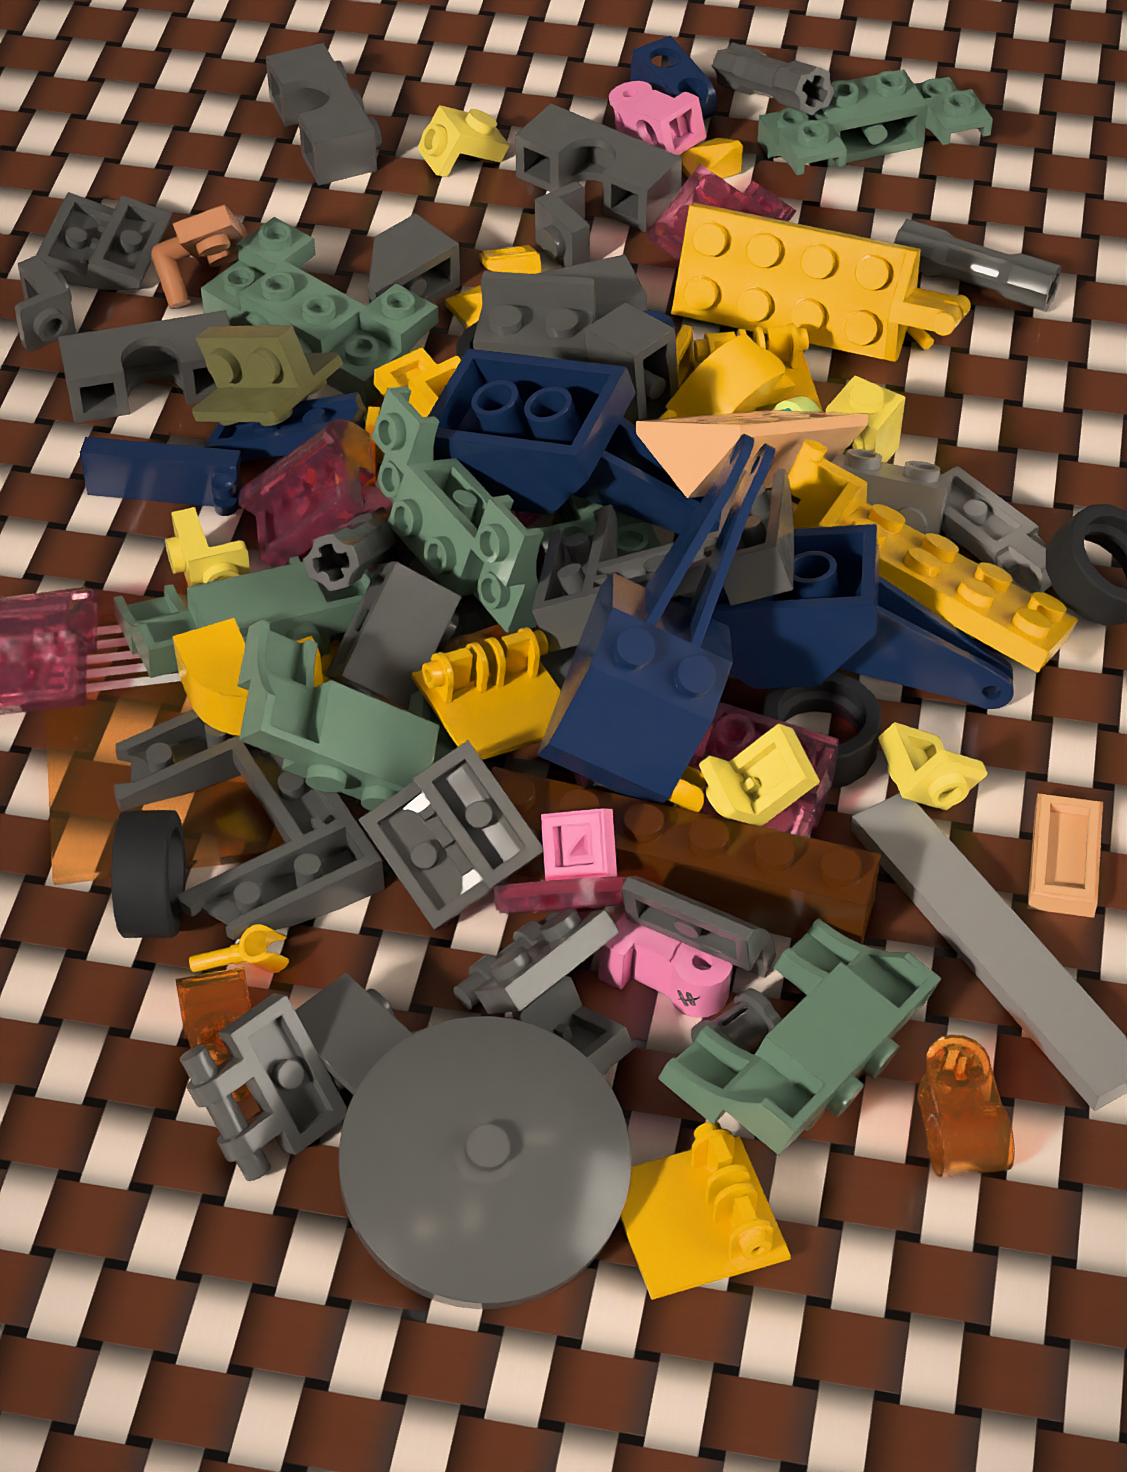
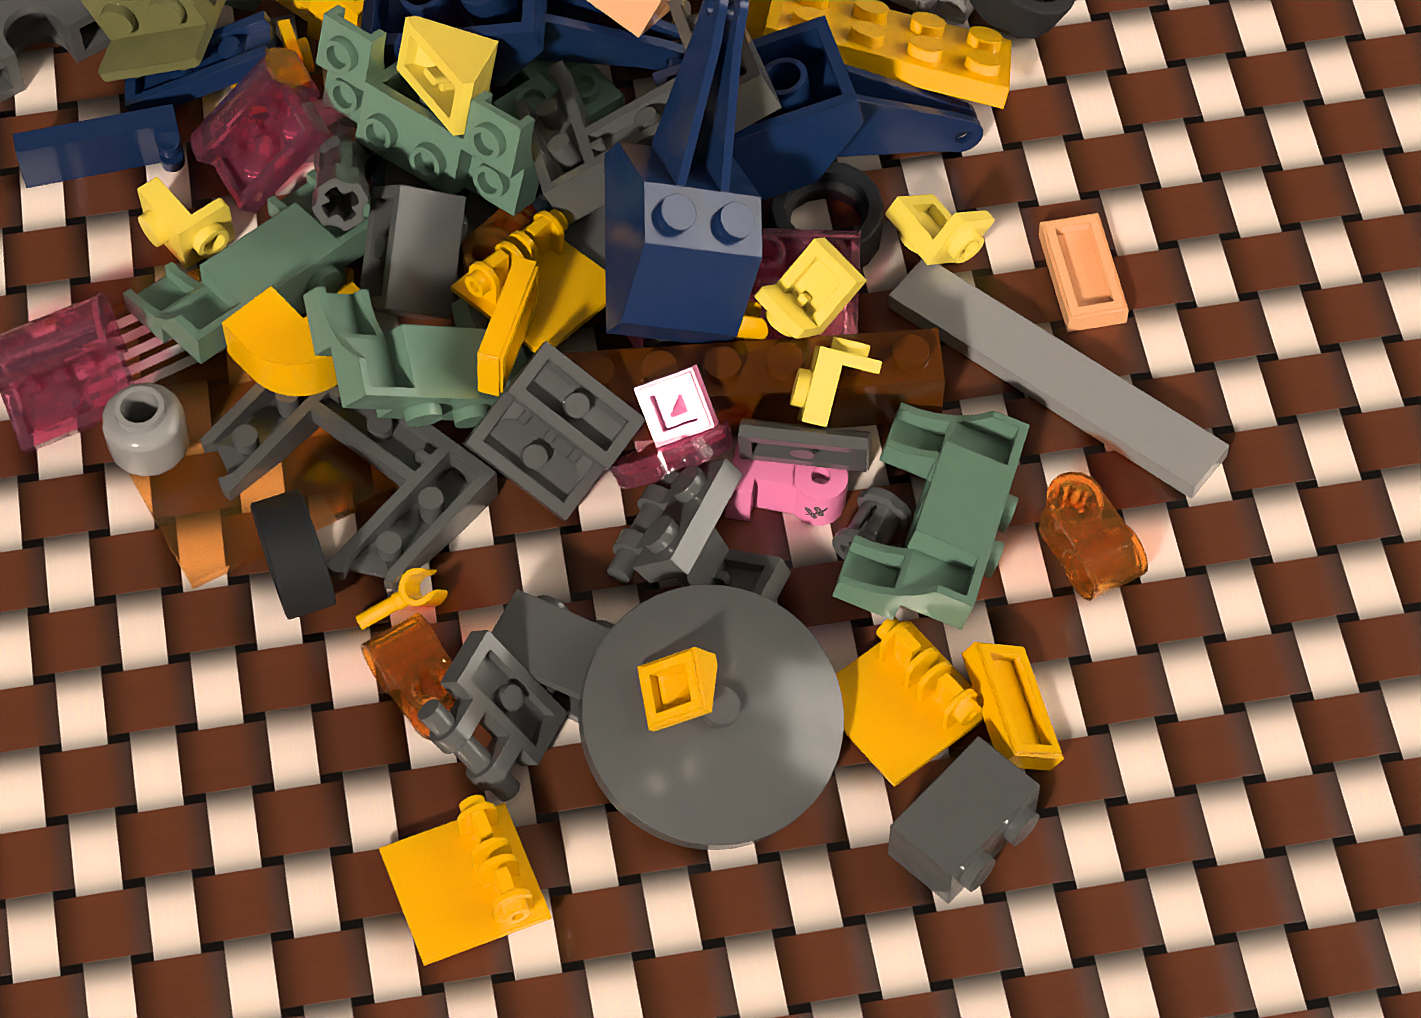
camera: 20 degrees left, 10 degrees up
none -> light grey head [102,382,190,477]
none -> yellow hinge [379,795,552,966]
none -> light yellow slope [396,16,499,136]
none -> yellow tile [477,256,539,397]
none -> yellow slope [637,647,718,732]
none -> light yellow bracket [790,337,882,427]
none -> dark grey brick [888,736,1040,904]
none -> yellow tile [961,642,1064,771]

